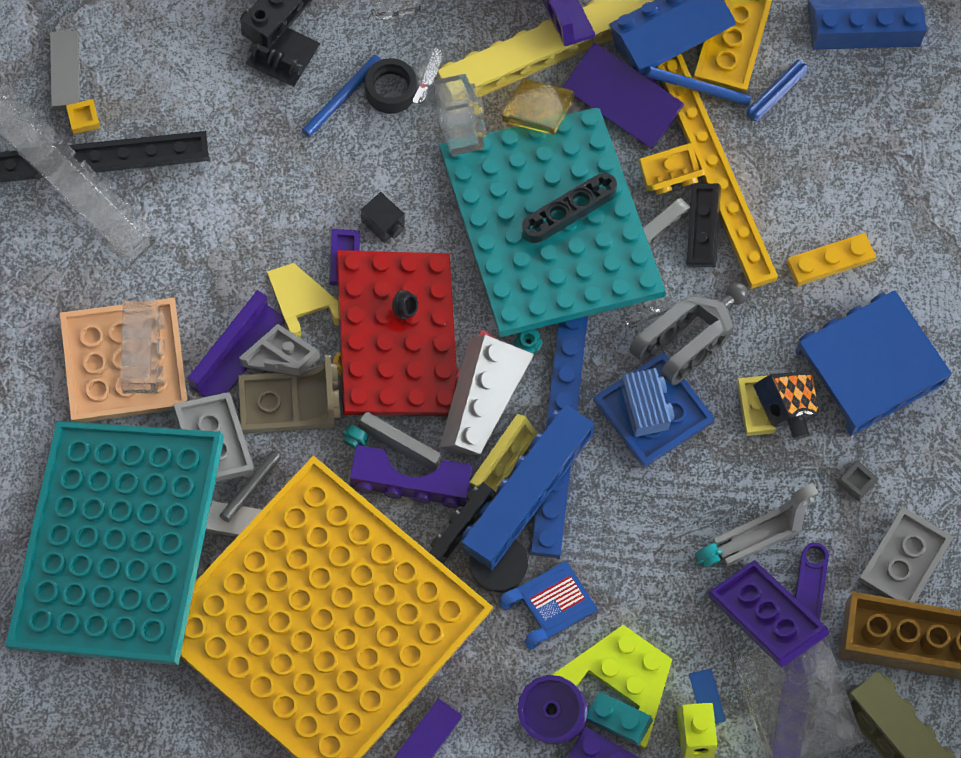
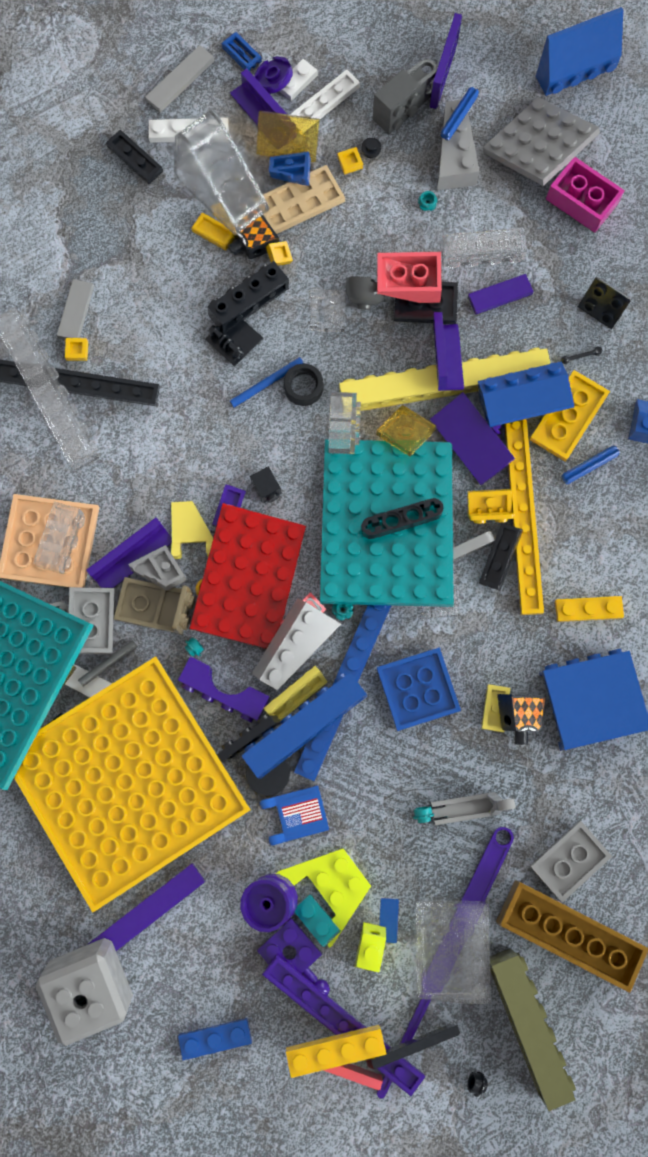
camera: 25 degrees right, 10 degrees up
light grey tile [360,412,441,471] -> none
black plate [392,290,418,319] -> none
clear plate [413,48,443,105] -> none
medium blue brick [620,368,674,437] -> none
dark grey piece [629,283,748,385] -> none
blue bar [646,66,751,106] -> none
dark purple tile [708,560,829,668] -> none
dark grey tile [837,460,879,502] -> none

